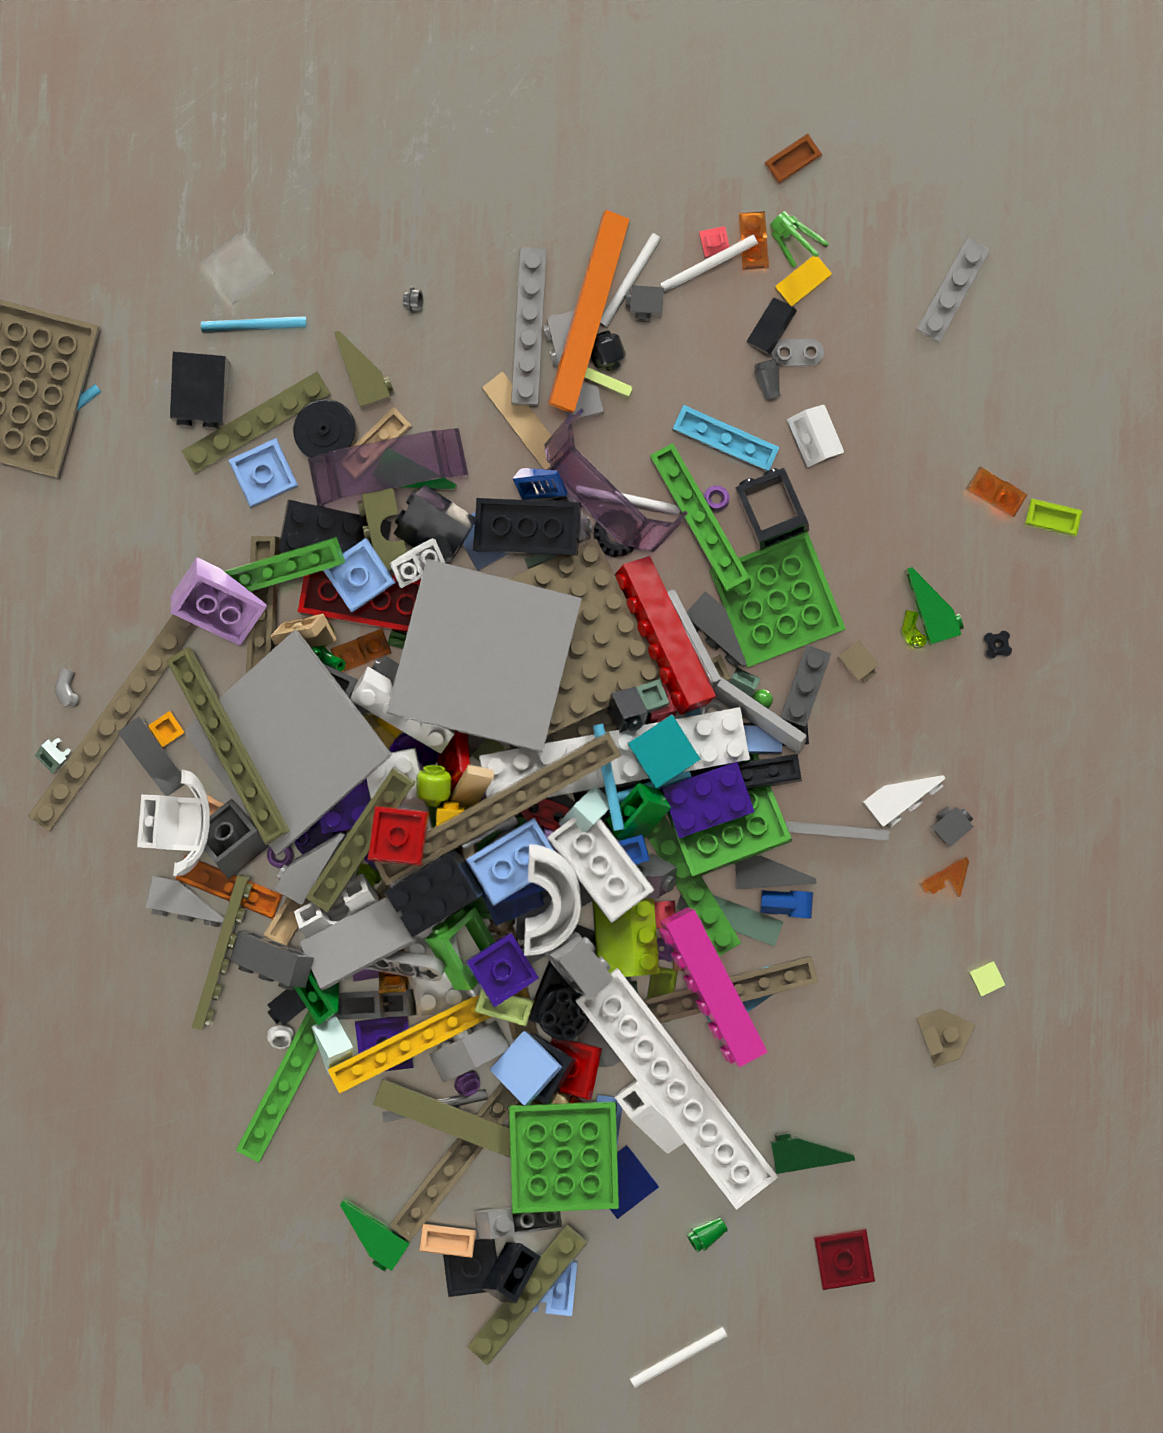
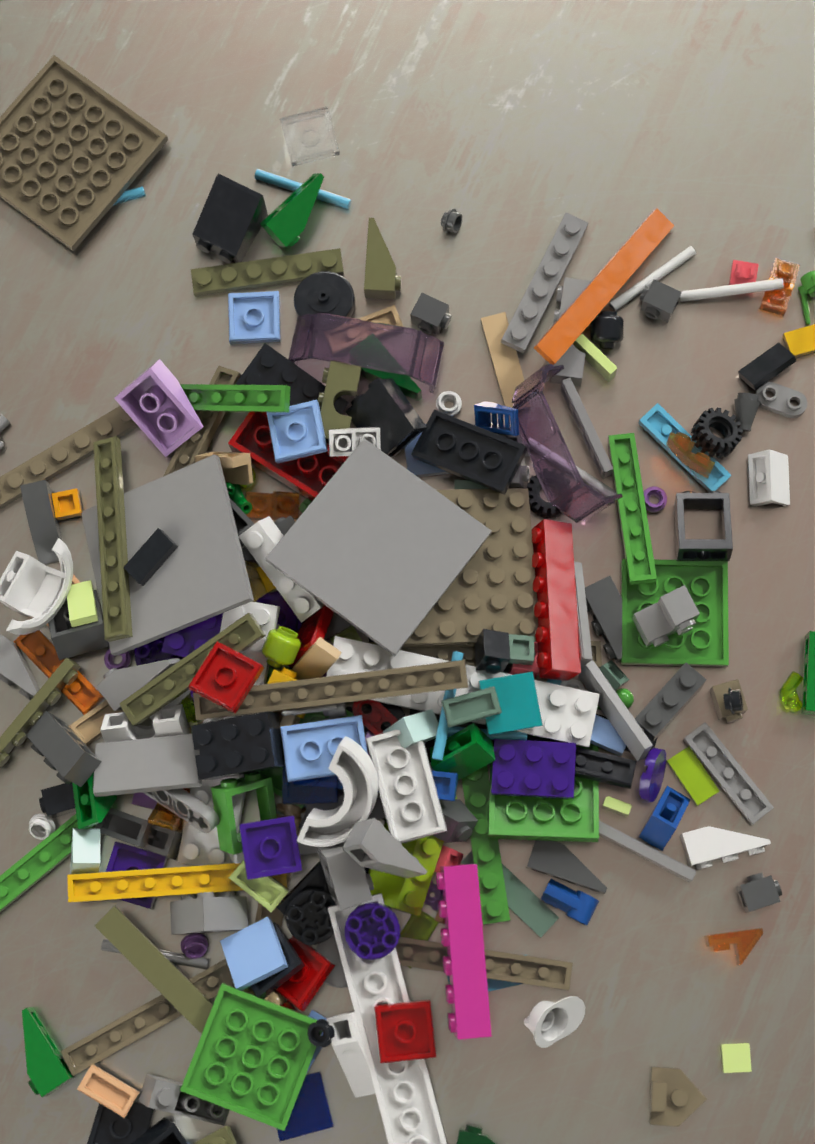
camera: 30 degrees right, 10 degrees down
none -> yellowish green tile [67,580,98,627]
none -> black tile [123,528,178,586]
none -> green slope [260,173,324,247]
none -> black plate [308,1019,335,1047]
none -> light grey slope [342,818,427,878]
none -> dark purple tile [344,902,400,960]
none -> red tile [375,999,436,1063]
none -> dark grey brick [410,293,452,335]
none -> white plate [436,391,462,416]
none -> sand green tile [441,686,502,728]
none -> white piece [524,996,585,1048]
none -> light grey tile [560,377,613,479]
none -> yellowish green tile [601,796,632,817]
none -> light grey brick [632,585,700,647]
none -> dark purple tile [639,748,666,802]
none -> blue slope [639,786,691,851]
none -> clear orange slope [666,432,715,478]
none -> lime tile [666,746,720,806]
none -> light grey plate [683,722,774,825]
none -> black tyre [691,408,743,458]
none -> black plate [724,688,743,714]

